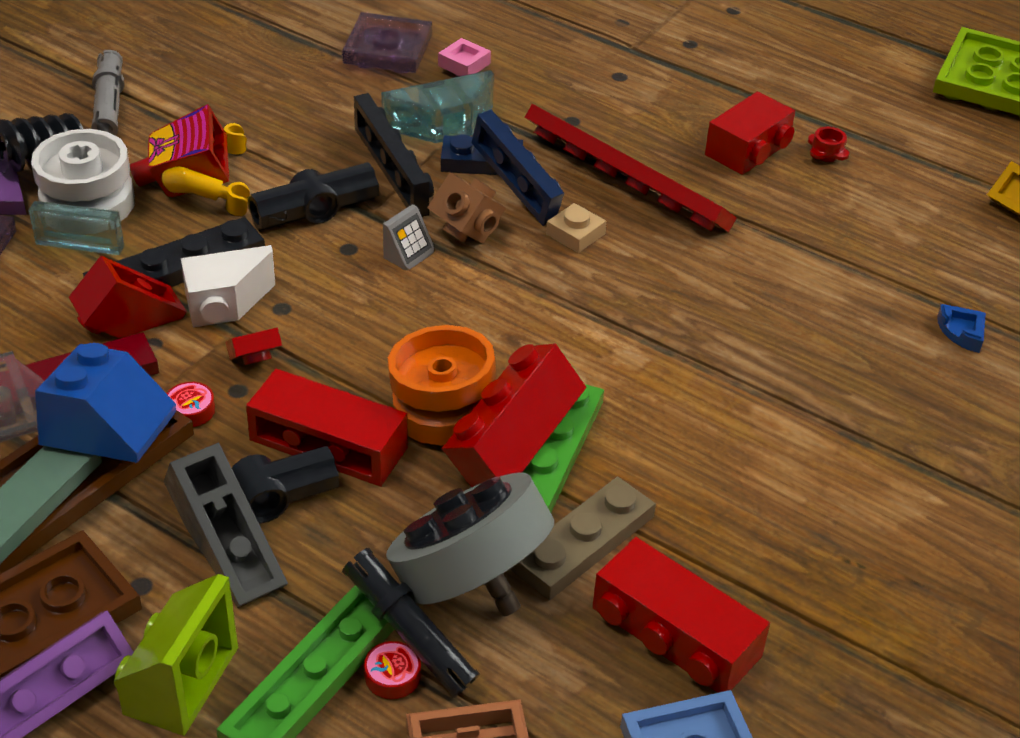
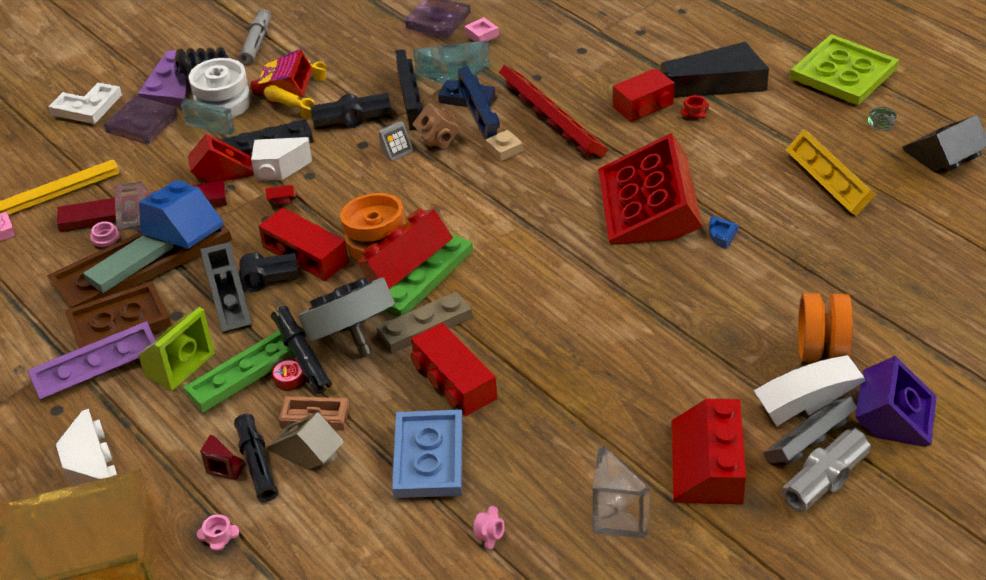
camera: 20 degrees right, 0 degrees up
tile [166,382,215,427] -> none
none -> red slope [598,133,703,245]
none -> black slope [661,41,769,98]

